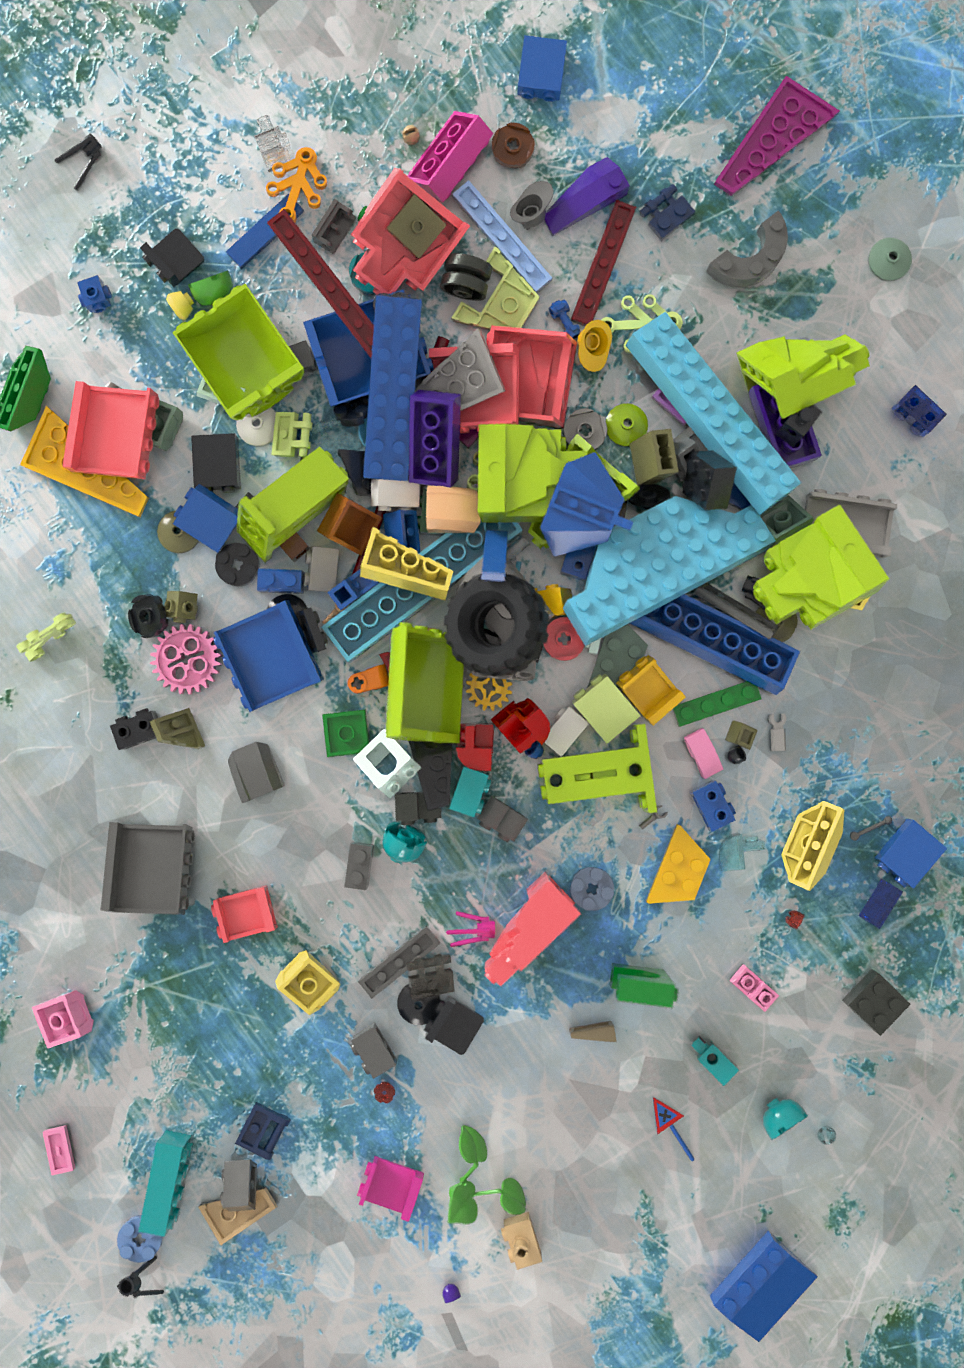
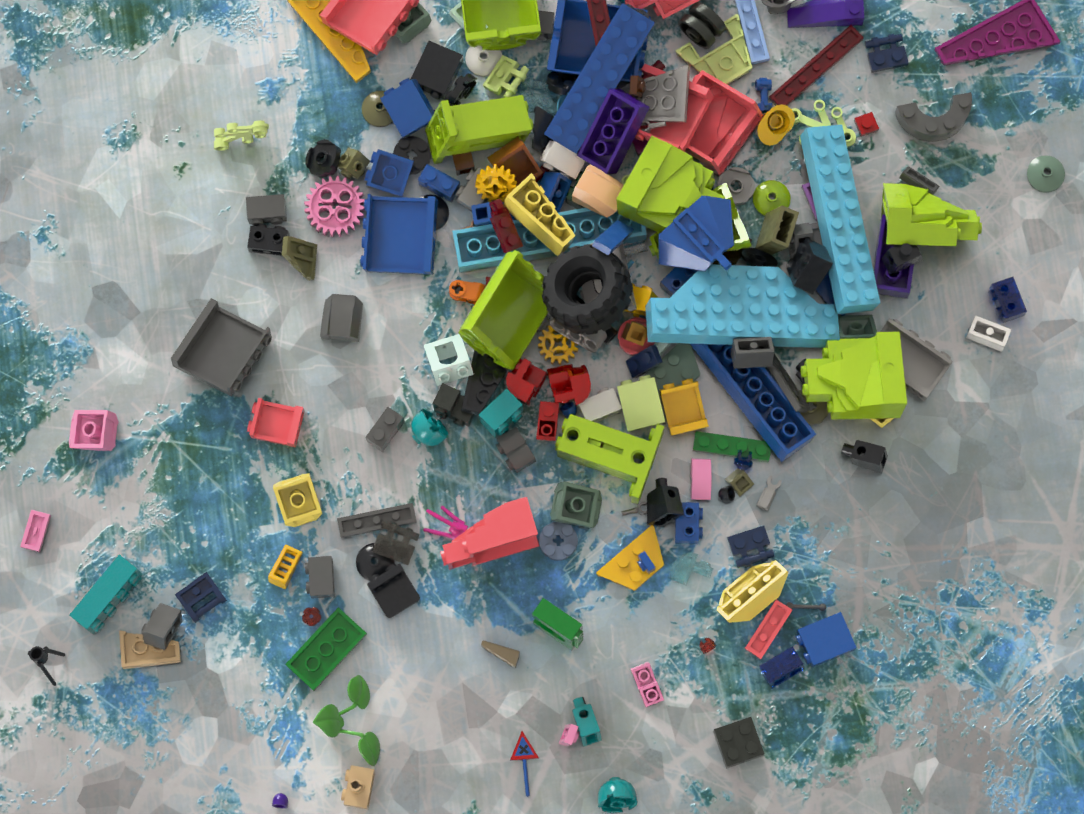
camera: 30 degrees right, 10 degrees down
medium blue plate [117,1215,163,1263] -> none
black plate [297,608,328,653] -> none
green tile [322,709,369,757] -> none
dark pink panel [357,1156,424,1222] -> none
none -> dark grey brick [246,194,287,226]
none -> yellow slope [268,544,303,589]
none -> green plate [285,607,367,691]
none -> blue plate [364,149,414,197]
none -> black plate [445,73,477,106]
none -> yellow gear [475,164,517,202]
none -> dark red hinge [489,199,523,253]
none -> red slope [536,401,560,441]
none -> sand green slope [550,481,602,528]
none -> bright pink plate [558,724,579,746]
none -> pearl gold brick [621,321,647,346]
none -> dark blue plate [626,345,663,378]
none -> reddish brown plate [629,75,646,98]
none -> blue plate [637,551,655,574]
none -> light grey hand [641,120,666,133]
none -> black torso [647,478,684,527]
none -> dark blue plate [727,526,774,568]
none -> dark grey brick [731,337,775,369]
none -> clear blue plate [733,449,753,470]
none -> coral plate [745,599,792,659]
none -> black torso [841,440,888,474]
none -> red plate [854,112,879,137]
none -> dark grey plate [899,167,940,195]
none -> white brick [966,315,1011,352]

